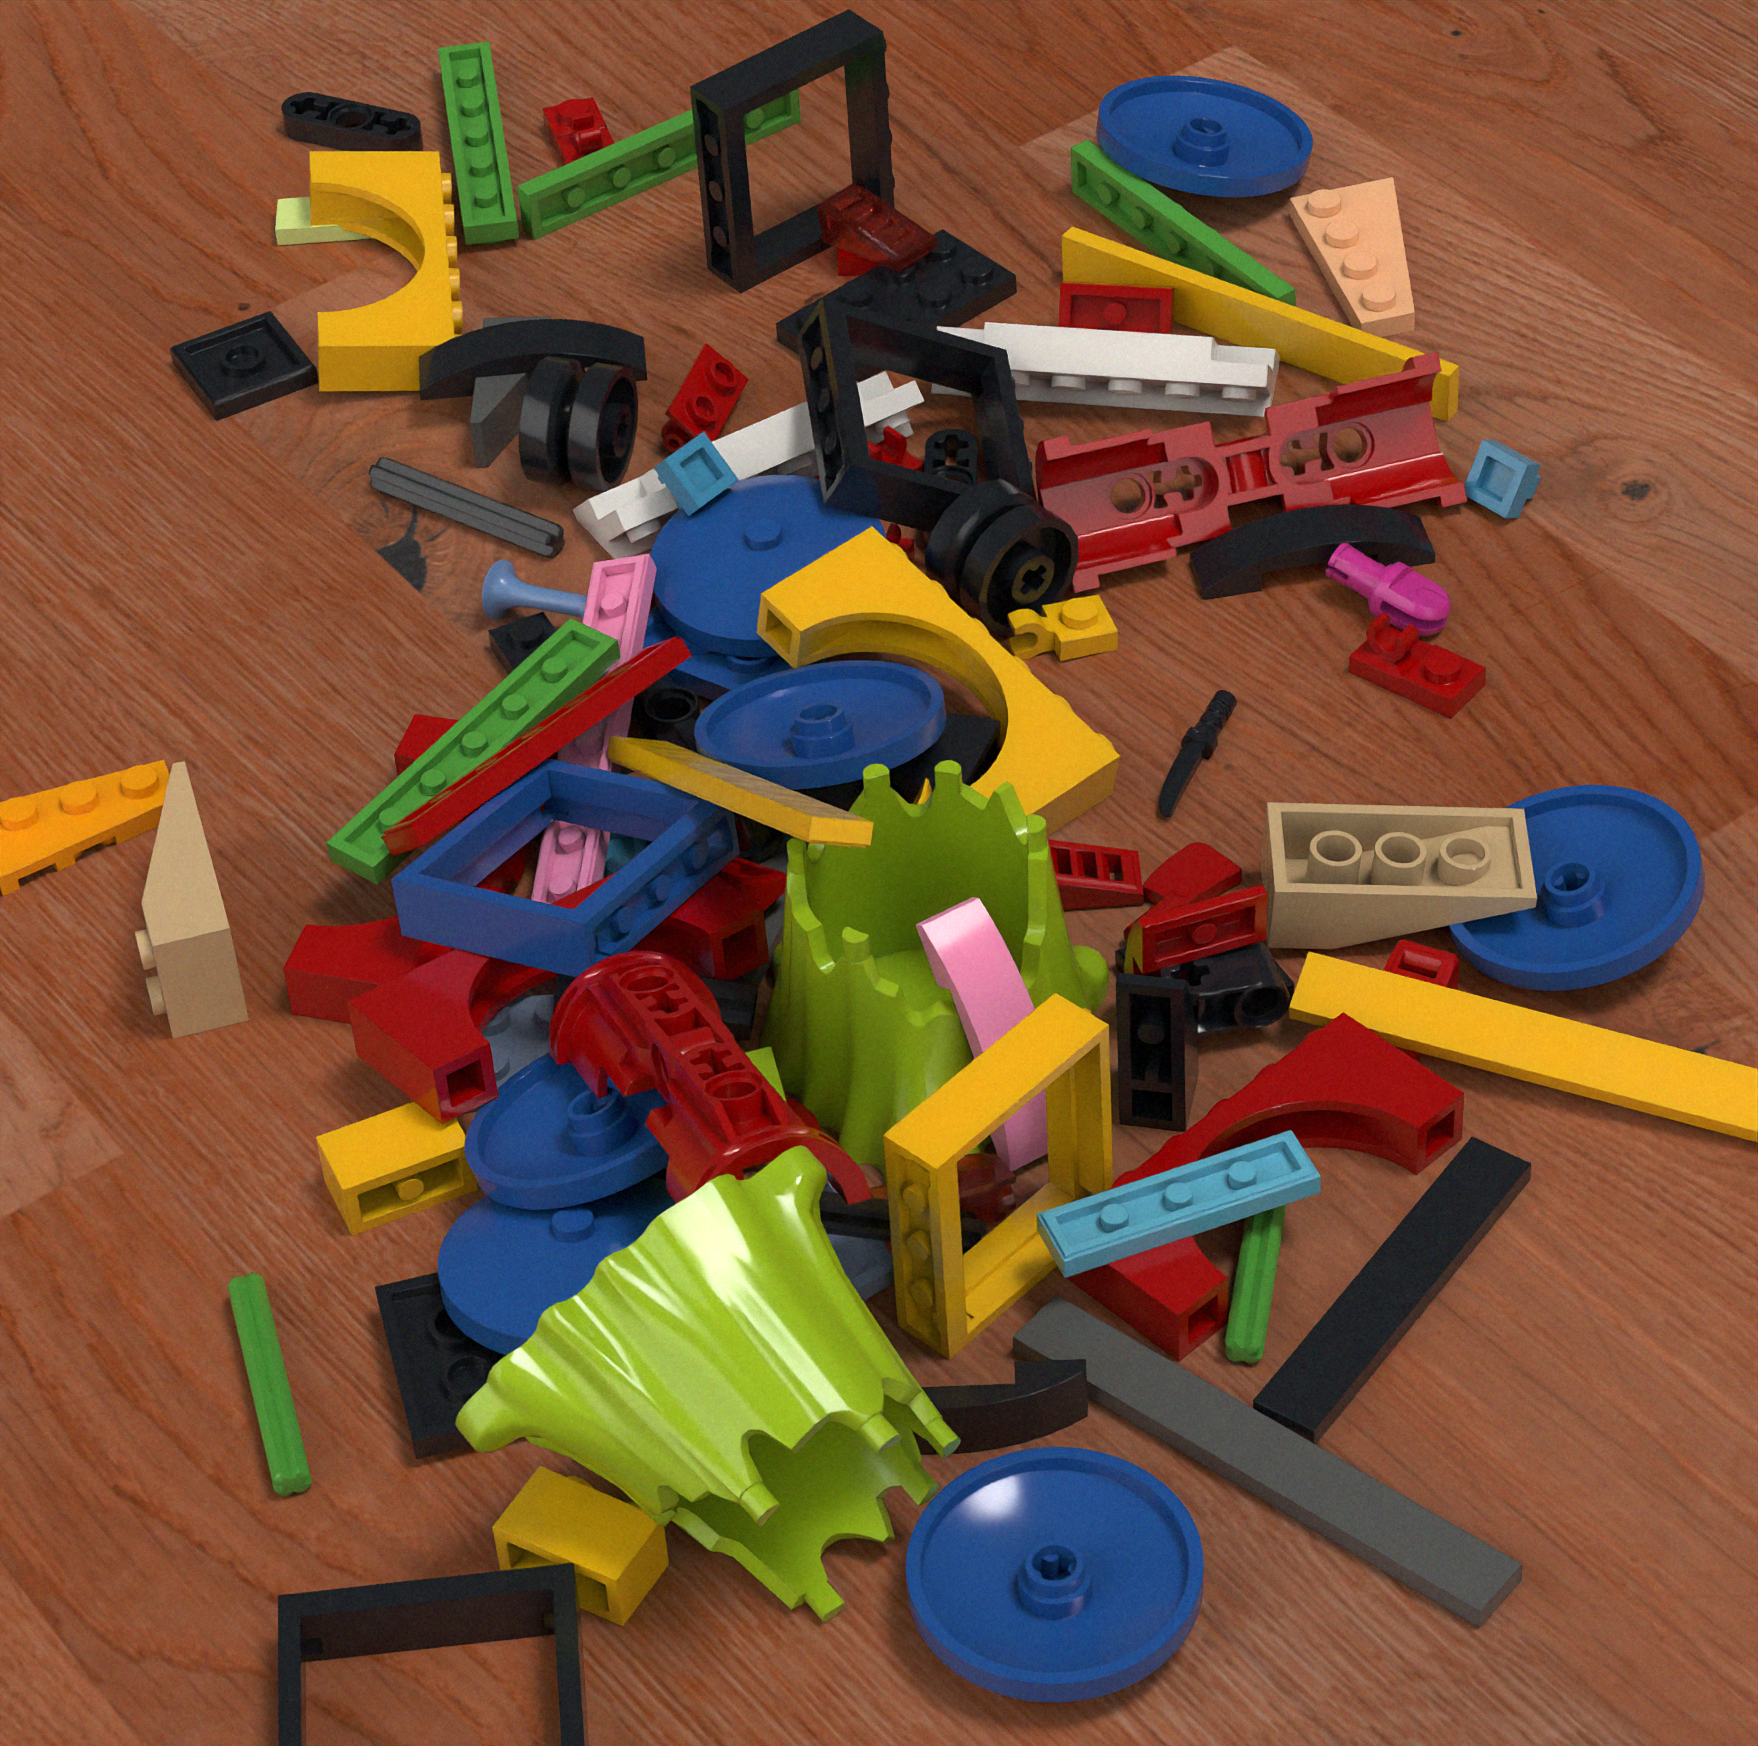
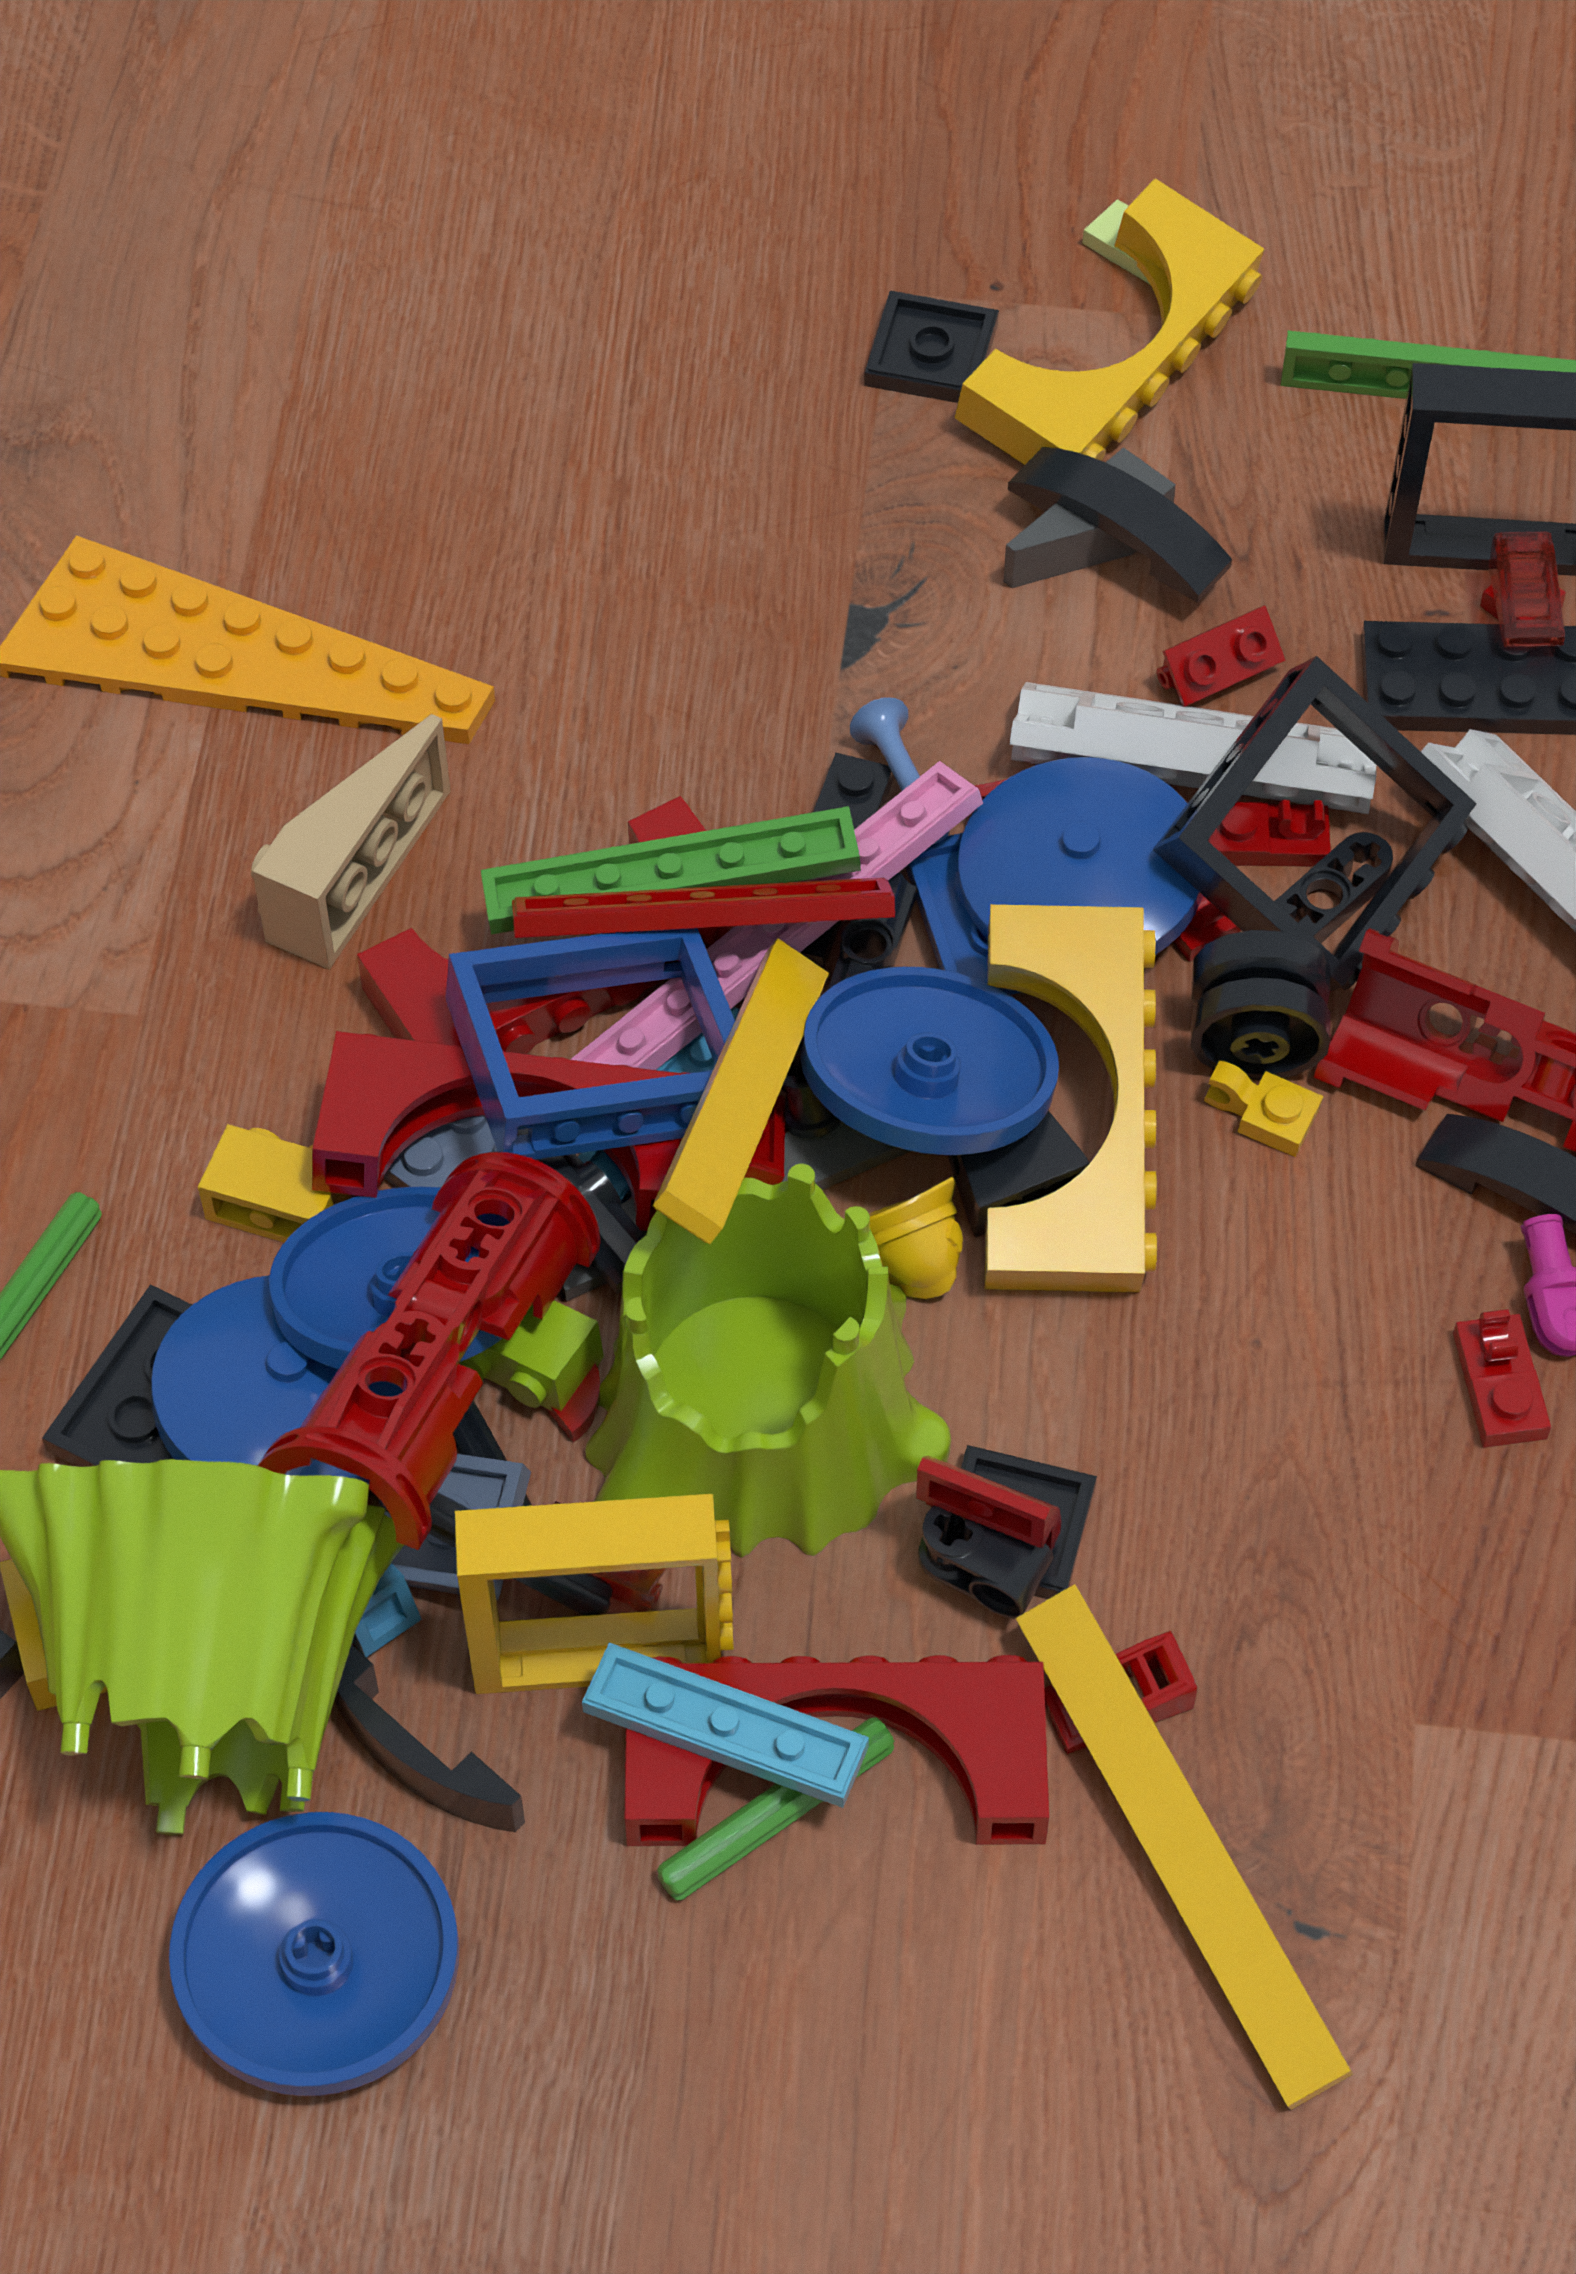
camera: 40 degrees right, 15 degrees up
black beam [281,92,424,151] -> none
black axle [368,457,566,558] -> none
bright green plate [438,41,520,245] -> none
black wheel [519,356,638,492] -> none
red plate [542,97,614,166] -> none
dark azure tile [654,432,739,516] -> none
bright pink slope [916,897,1048,1173] -> none
dark grey tile [1013,1295,1523,1628] -> none
red slope [1047,839,1144,910] -> none
black slope [1116,973,1199,1132] -> none
red piece [1123,842,1242,942] -> none
black piece [1160,690,1237,818] -> none
black tile [1253,1137,1531,1444] -> none
tan slope [1260,802,1537,949] -> none
blue dish [1448,785,1705,991] -> none

